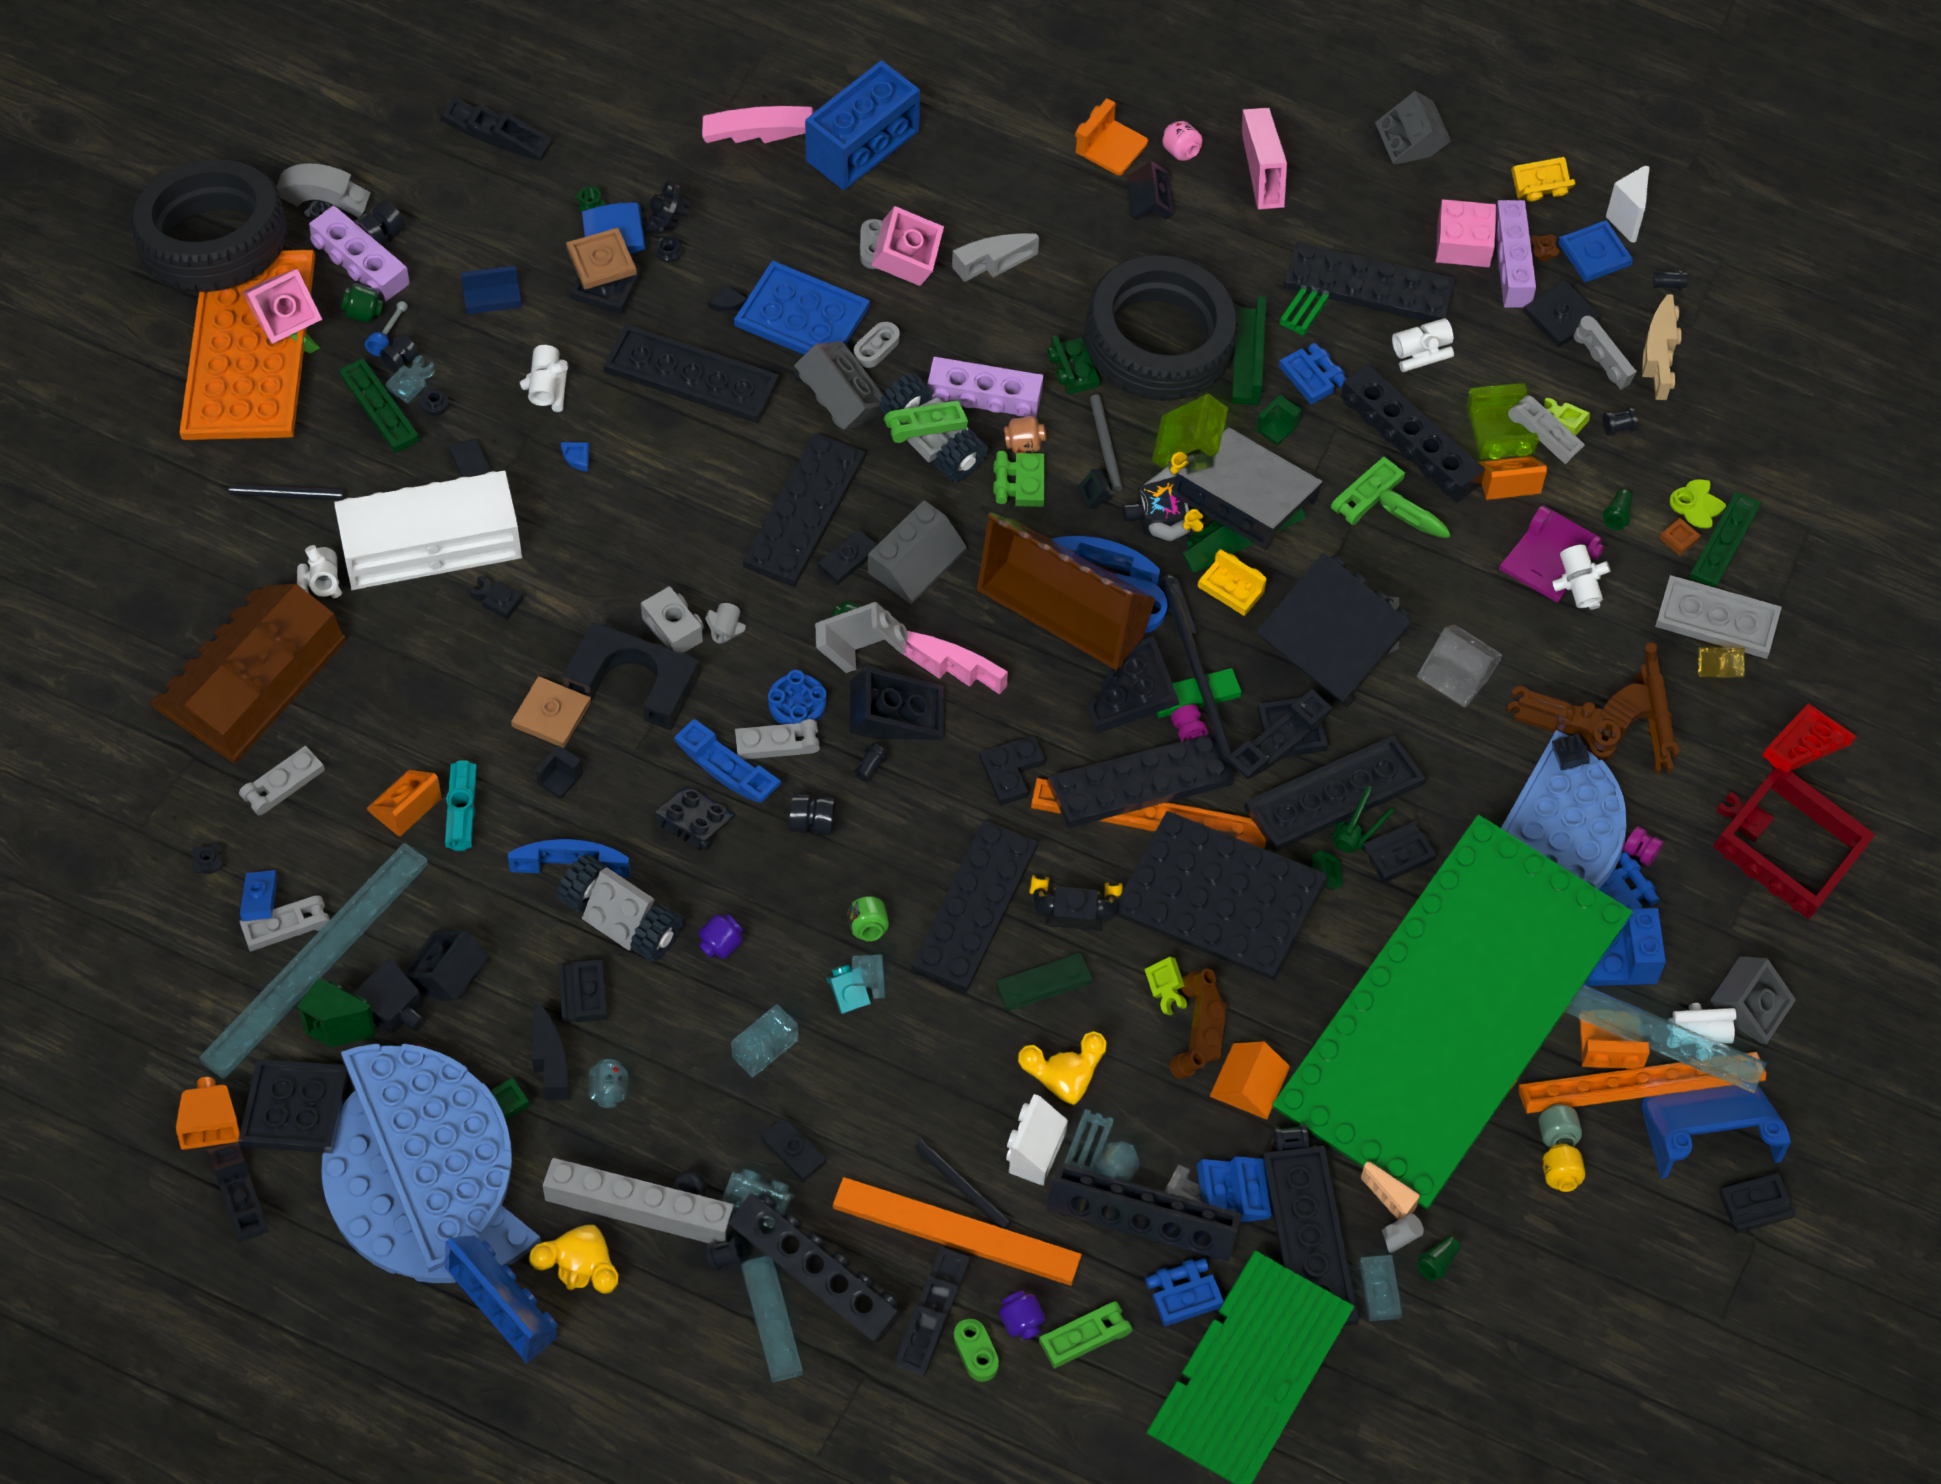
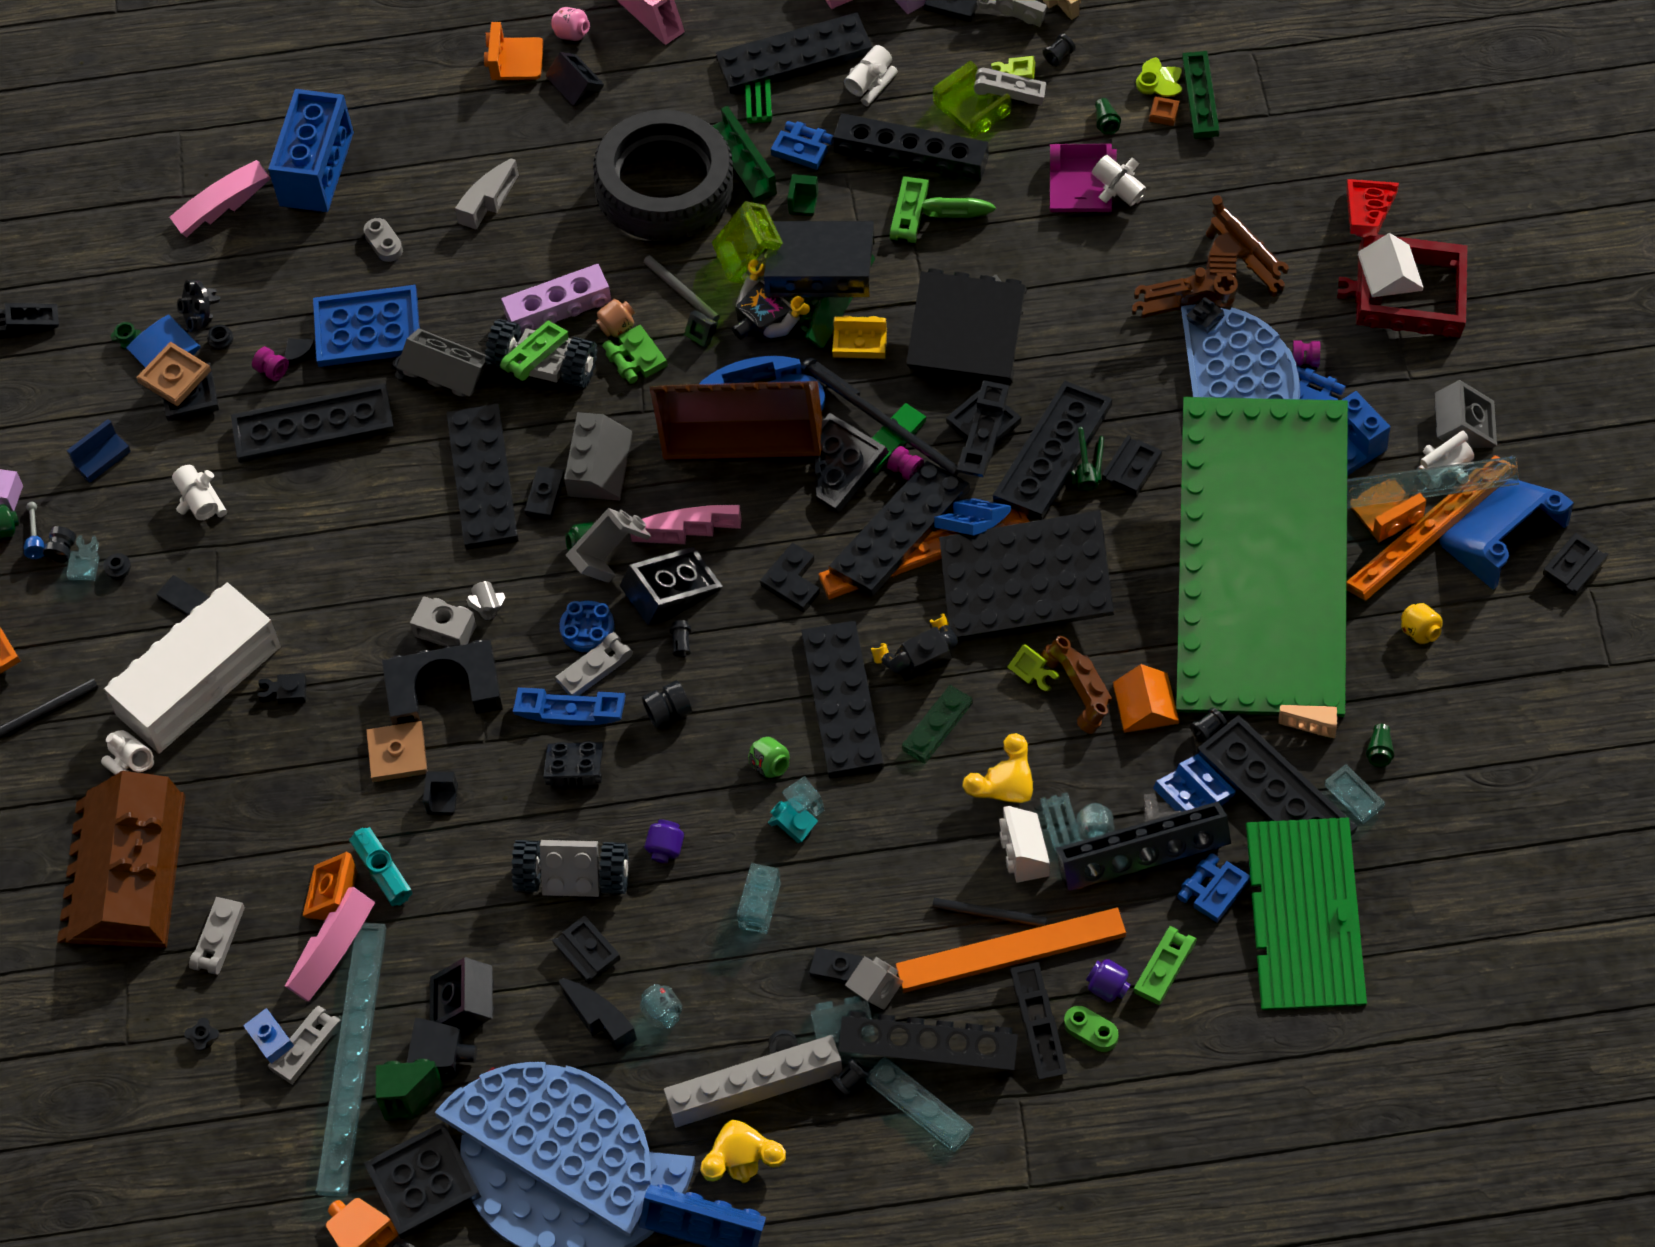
camera: 25 degrees left, 0 degrees up
dark green plate [339,358,419,454] -> none
dark green plate [490,1078,530,1120] -> none
blue slope [508,839,630,877] -> none
blue tile [561,442,590,471] -> none
light grey plate [854,322,900,368] -> none
bright pink brick [871,206,944,286] -> none
dark green bracket [1047,335,1100,395] -> none
dark green plate [1312,850,1343,890] -> none
light grey piece [1382,1213,1424,1252] -> none
clear slope [1417,625,1503,707] -> none
orange slope [1478,456,1547,500] -> none
sand green head [1539,1104,1582,1148] -> none
light grey plate [1655,575,1782,659] -> none
clear yellow panel [1698,647,1745,678] -> none
none -> magenta wheel [252,346,289,381]
none -> bright pink slope [285,887,375,1001]
none -> light grey brick [845,956,903,1010]
none -> blue slope [934,498,1011,535]
none -> white slope [1358,233,1423,297]

